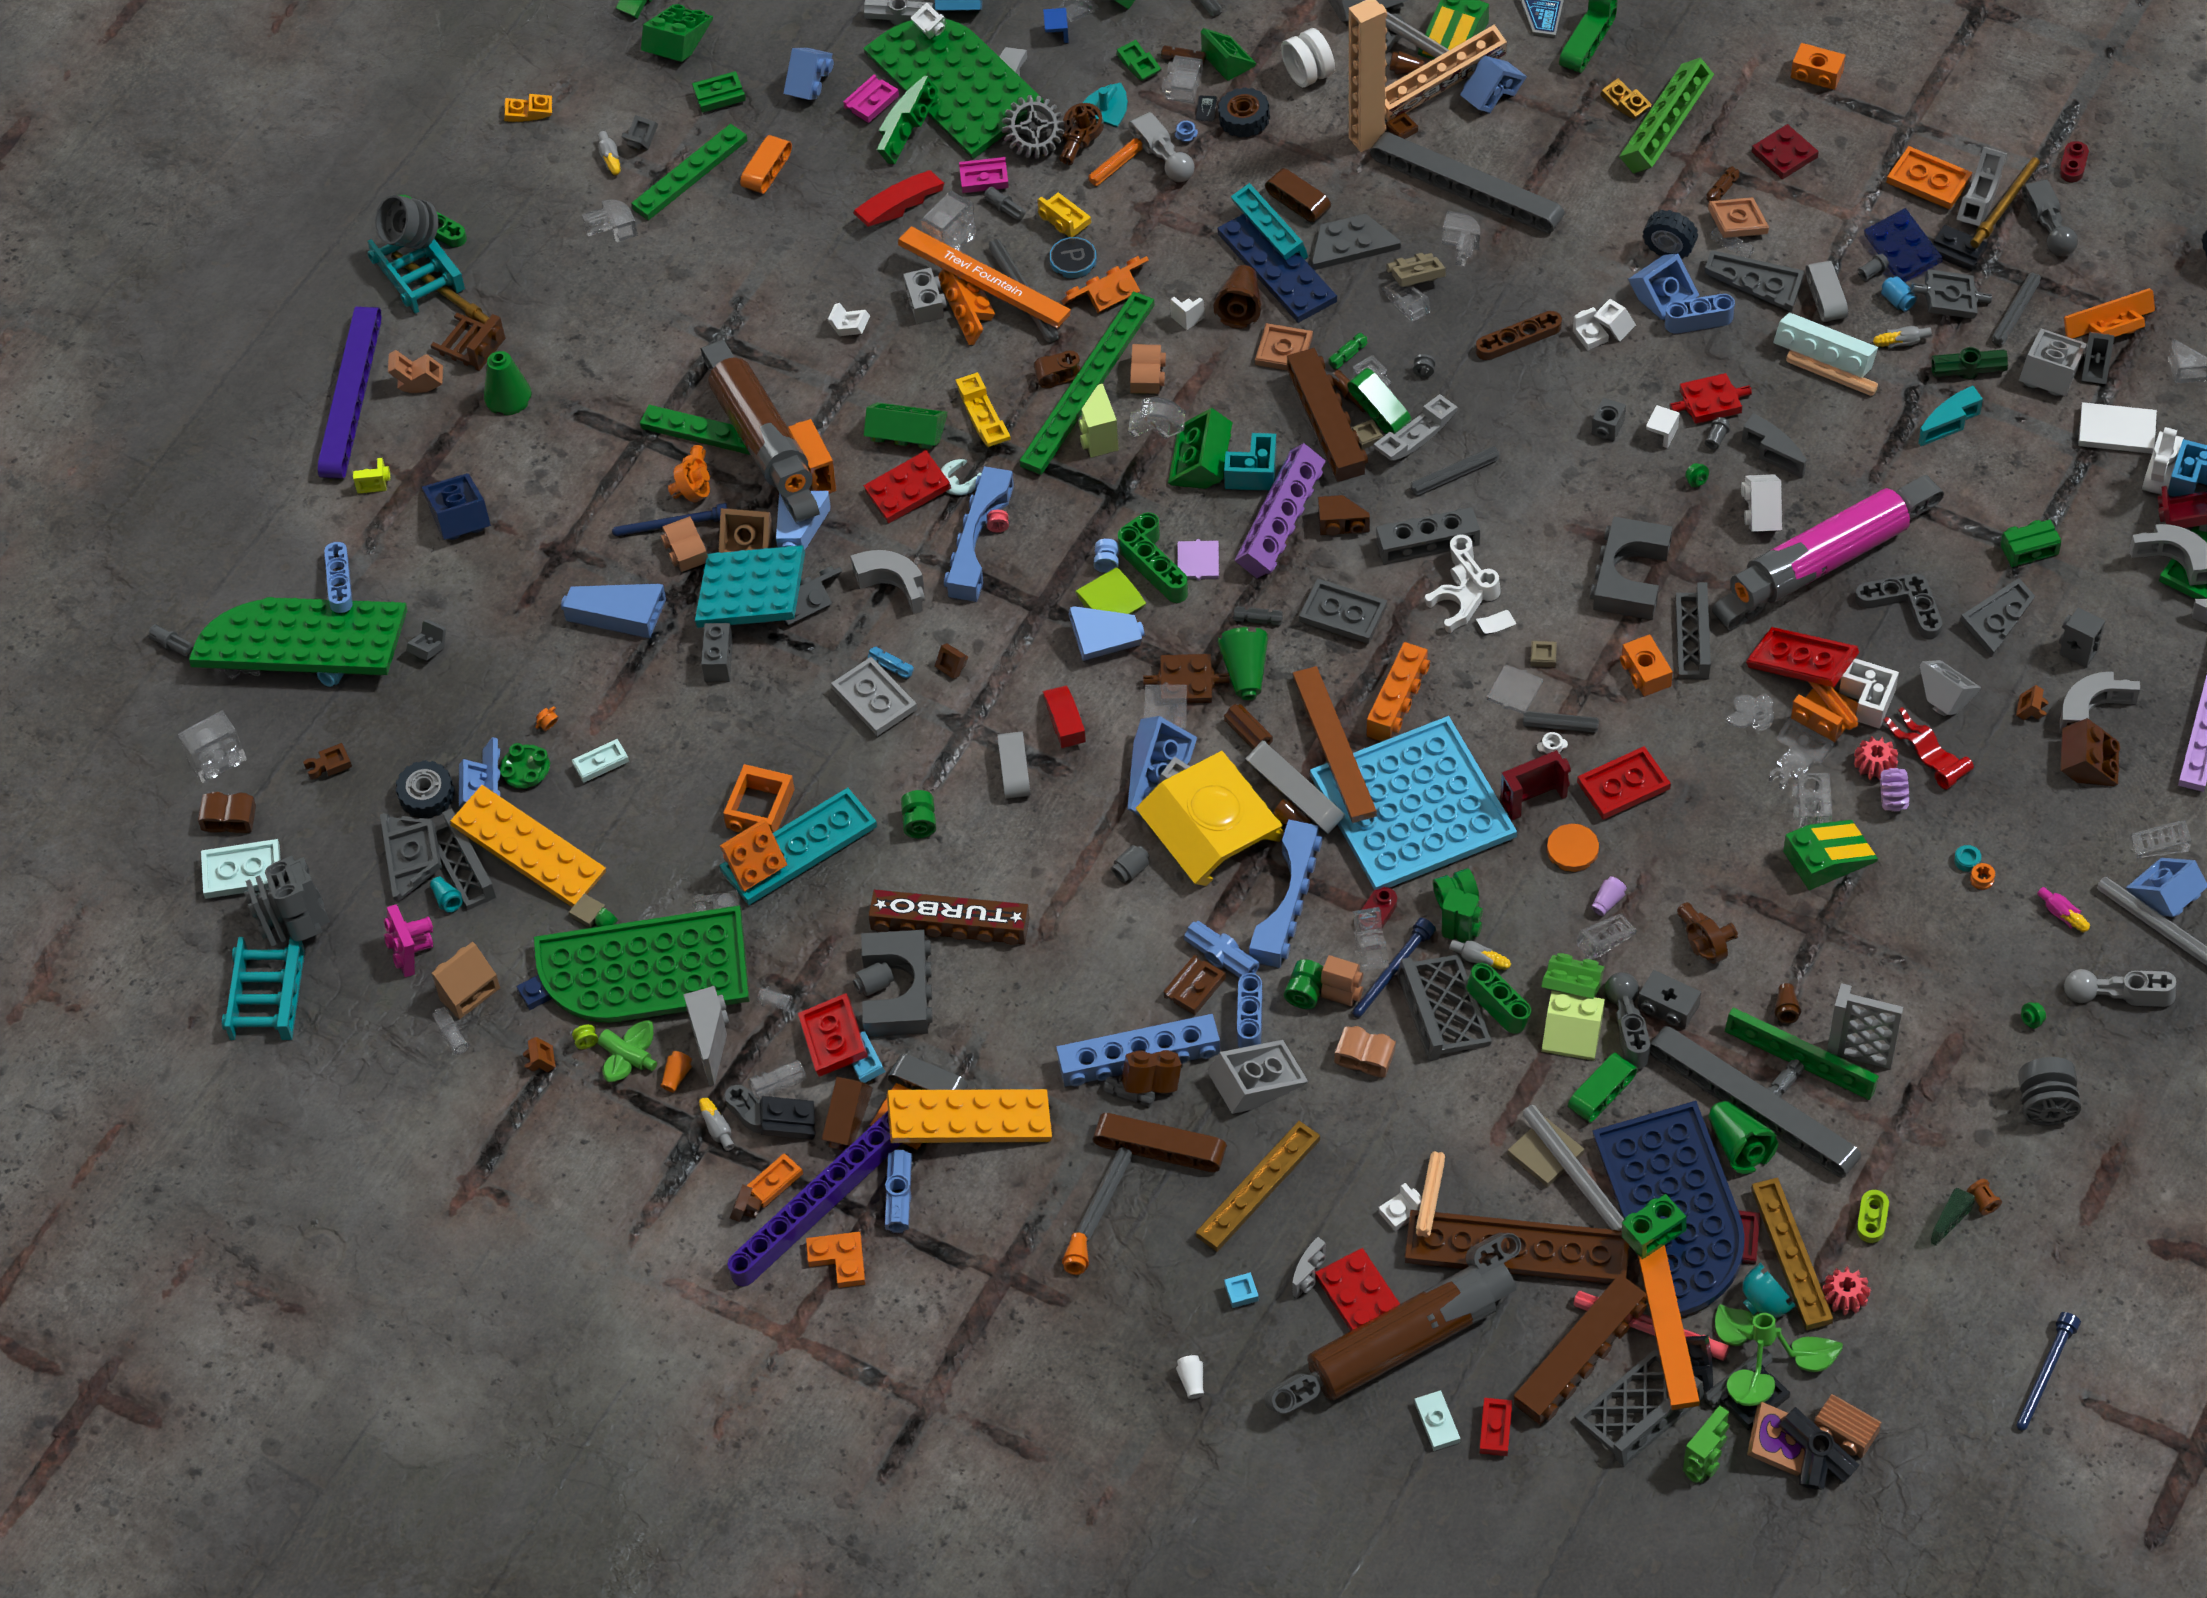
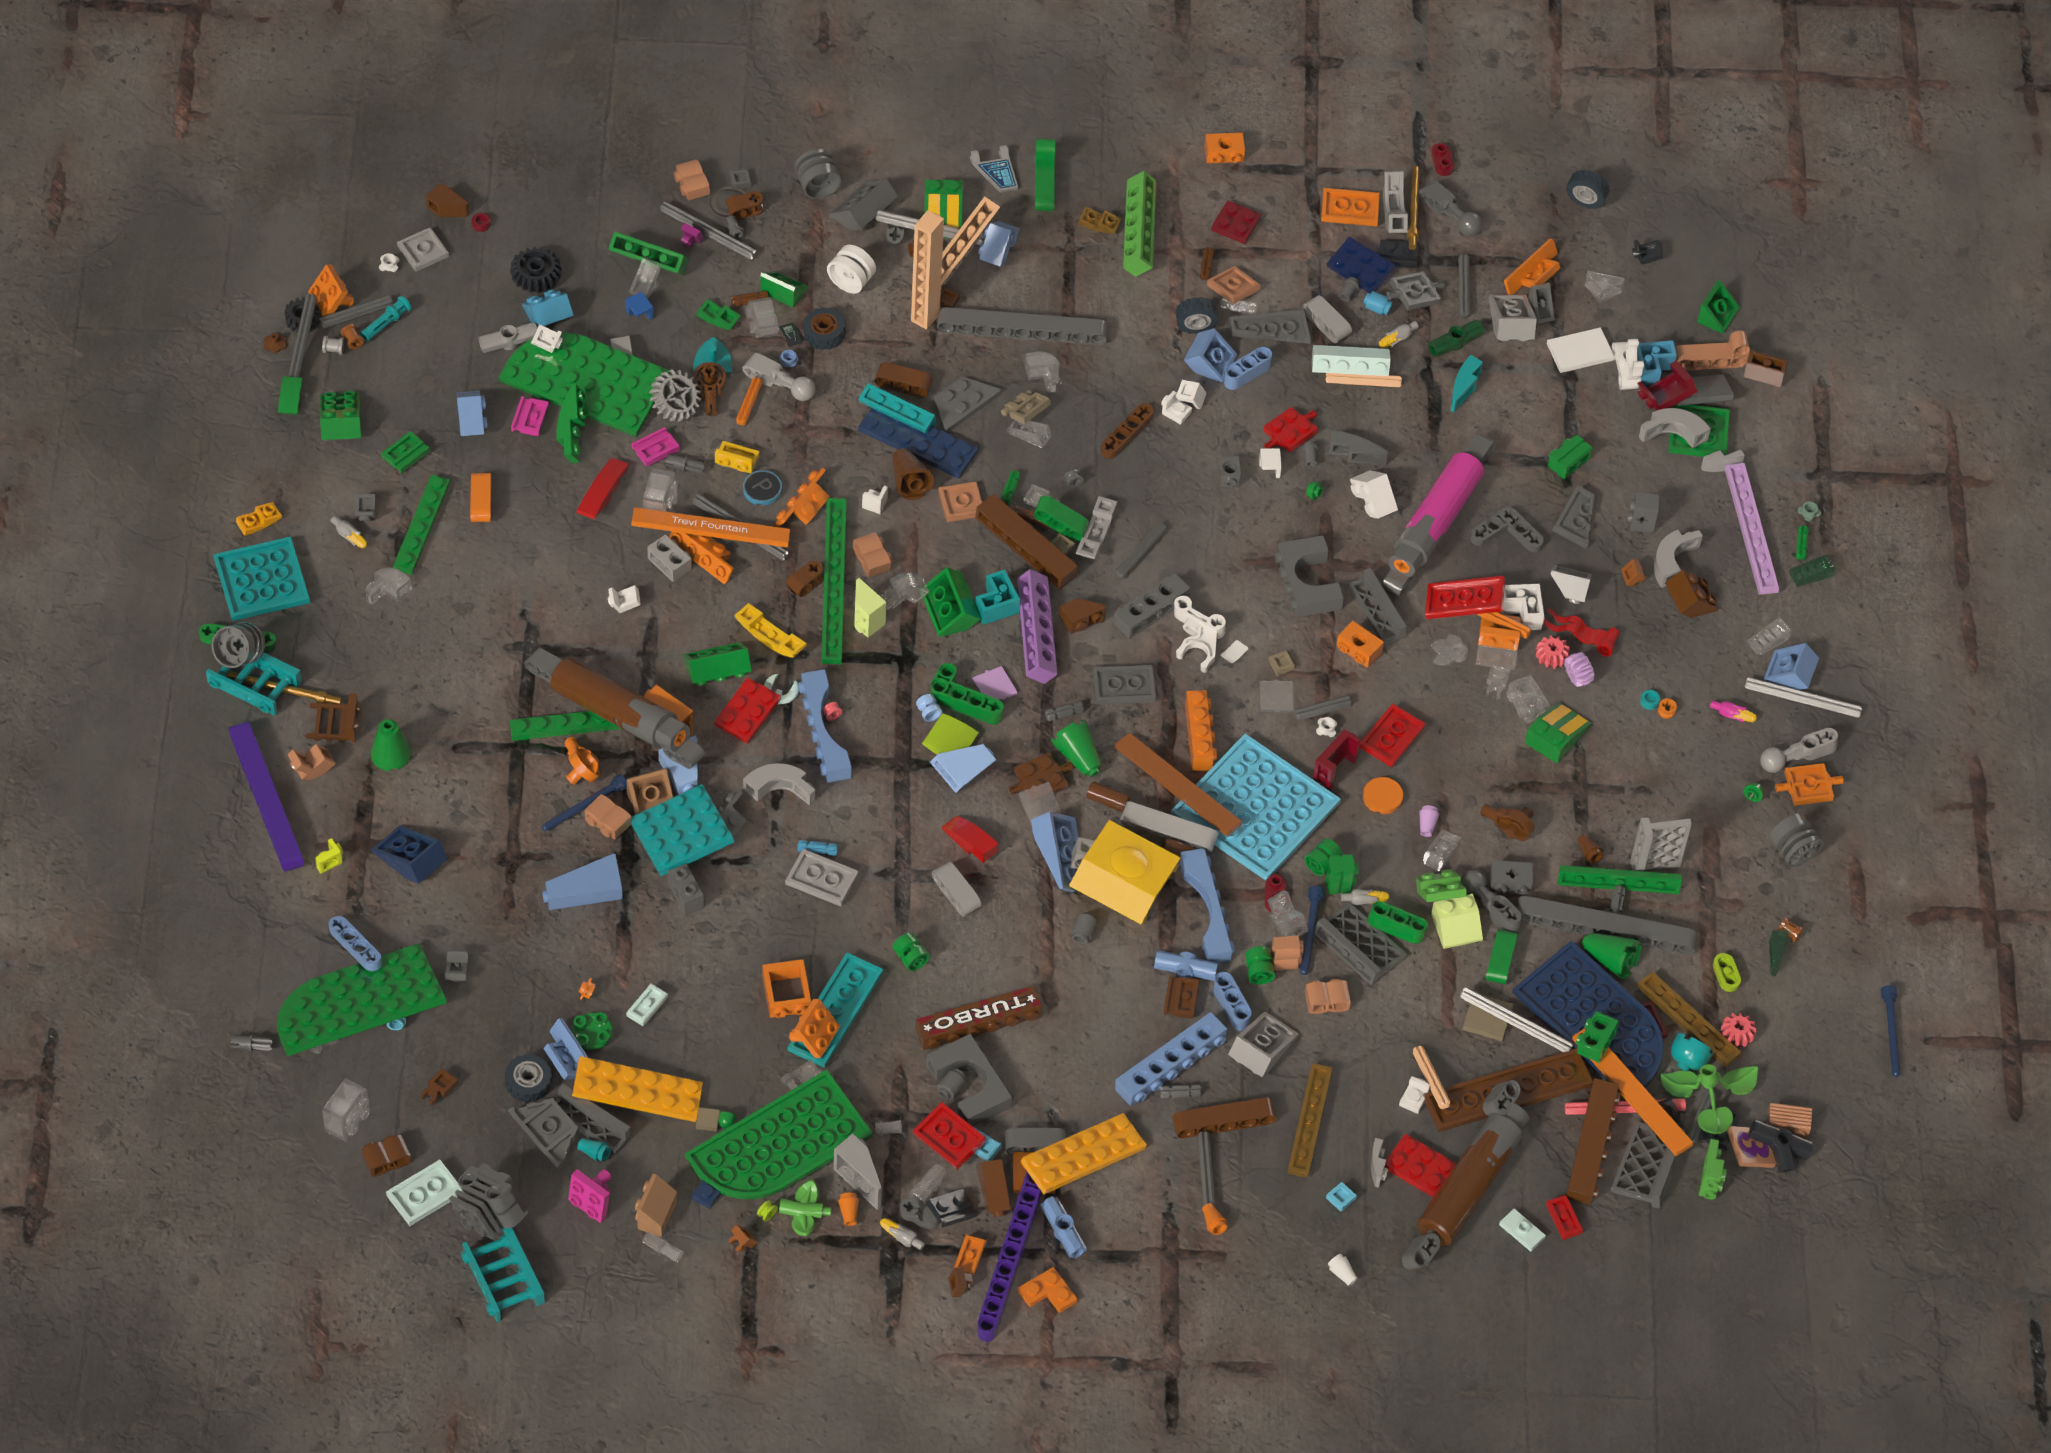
camera: 35 degrees left, 0 degrees up
reddish brown tile [934,643,968,679] -> none
reddish brown brick [1121,1050,1182,1094] -> none
none -> teal plate [213,537,310,621]
none -> orange plate [1775,763,1844,806]

